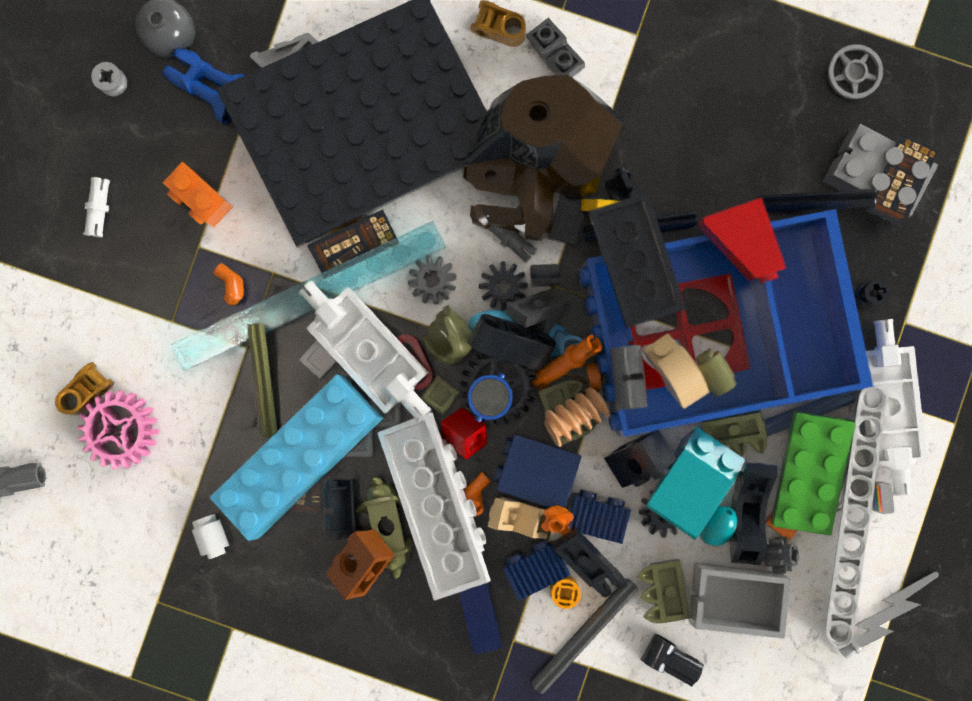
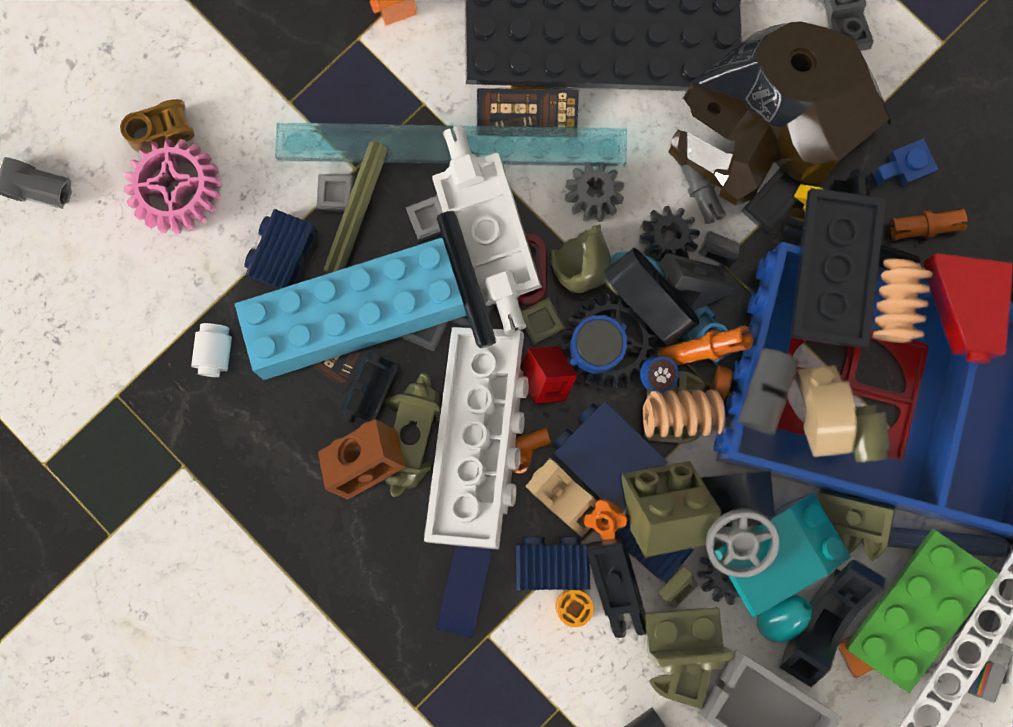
camera: 25 degrees right, 5 degrees down
orange arm [213,263,244,306] -> none
dark grey axle [532,578,638,694] -> none
dark grey gear [763,537,799,573] -> none
none -> dark blue brick [244,209,317,290]
none -> light grey tile [317,174,355,212]
none -> black axle [437,211,496,348]
none -> olive slope [621,461,721,557]
none -> tile [640,356,679,393]
none -> olive bracket [644,607,734,673]
none -> olive tile [658,566,698,609]
none -> light grey wheel [706,508,779,577]
none -> blue plate [871,138,939,186]
none -> light nougat piece [872,259,932,342]
none -> orange pin [890,208,967,241]

